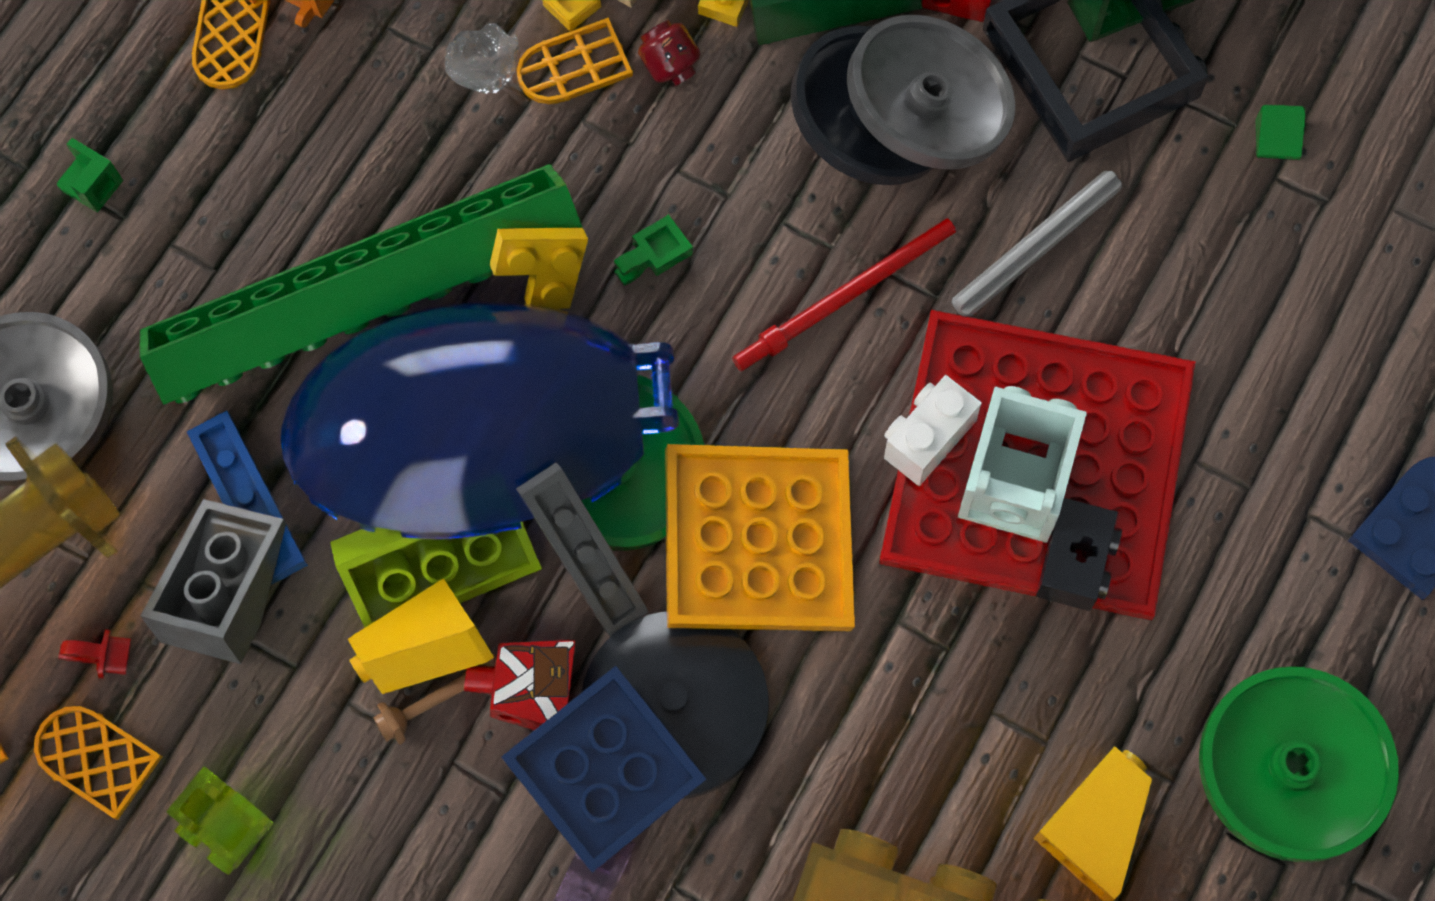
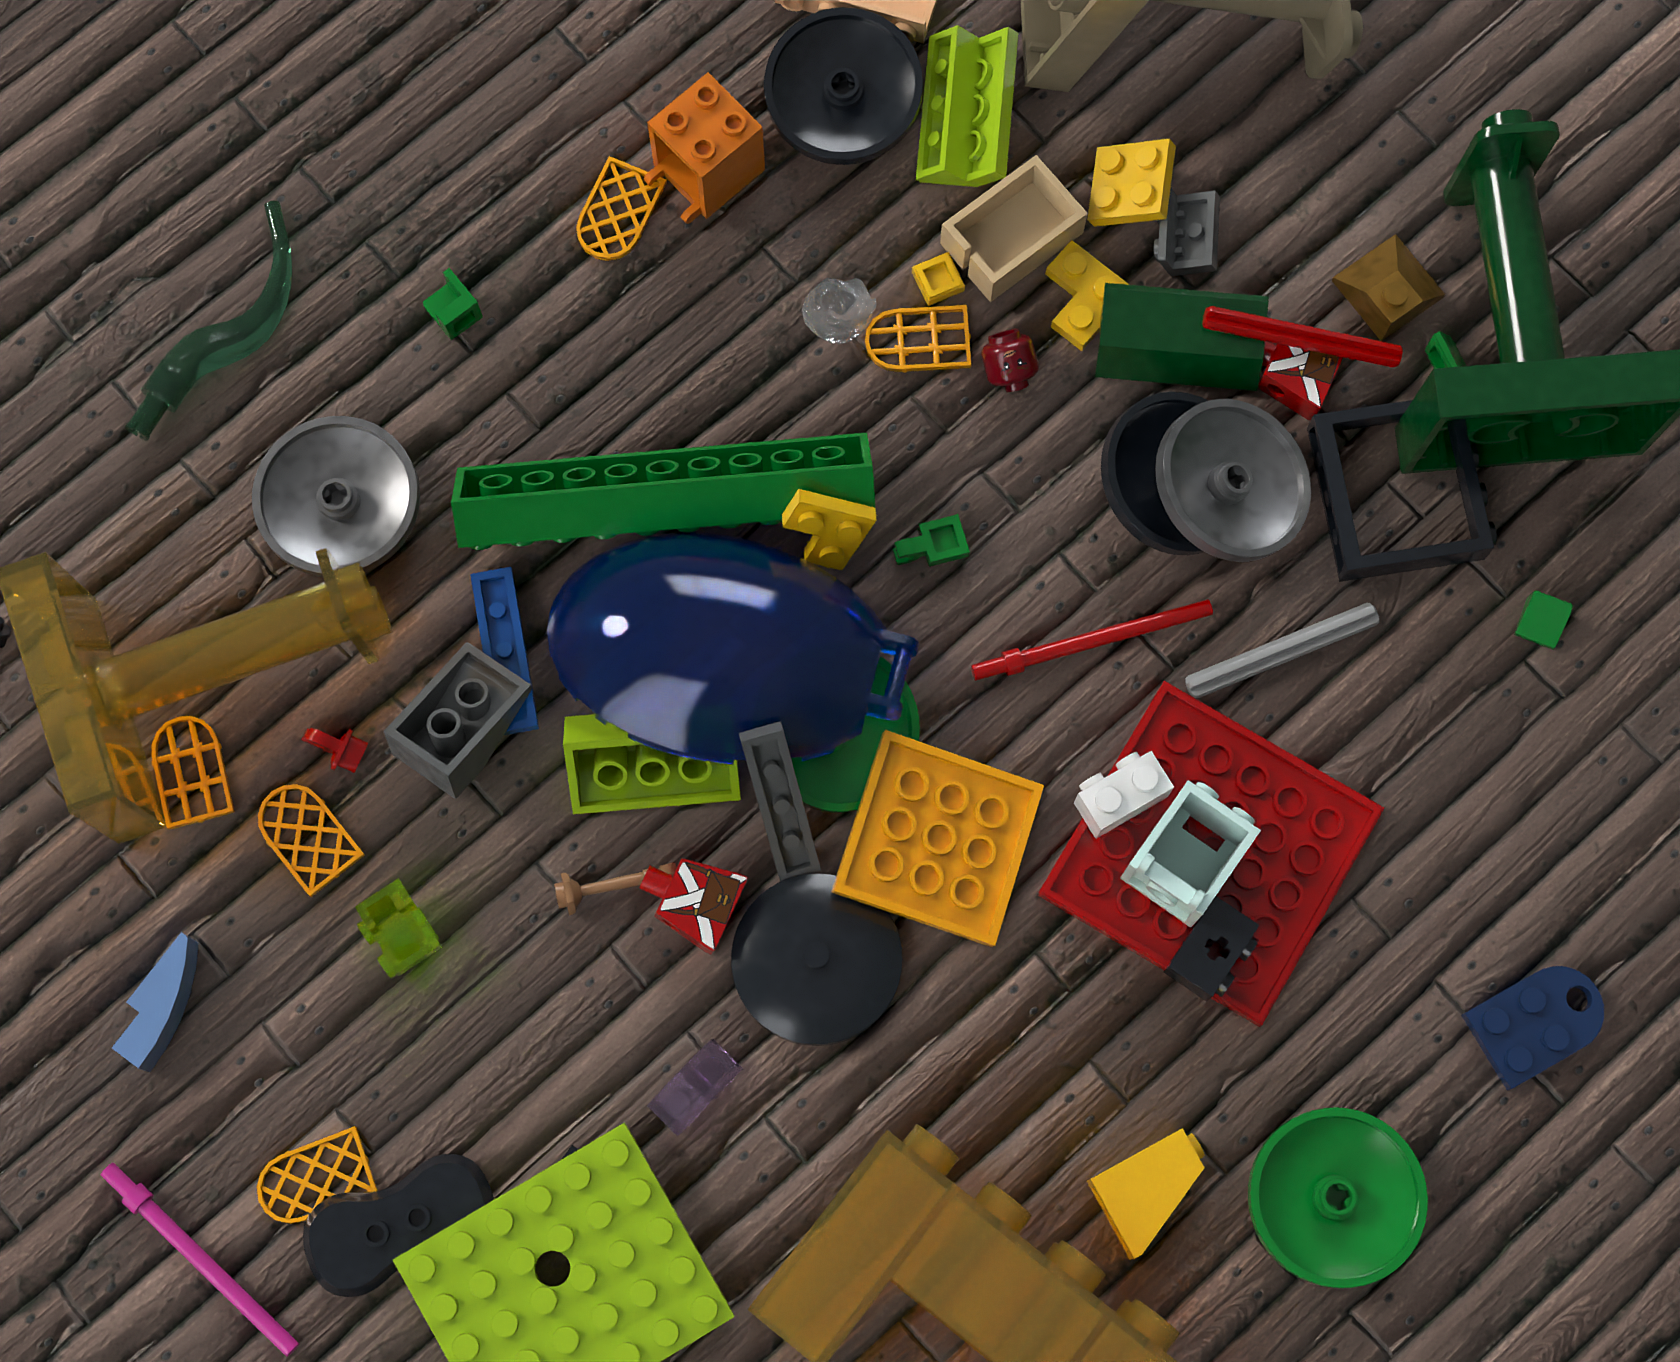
camera: 15 degrees right, 5 degrees up
yellow slope [348,578,494,694] -> none
dark blue plate [501,666,706,873] -> none

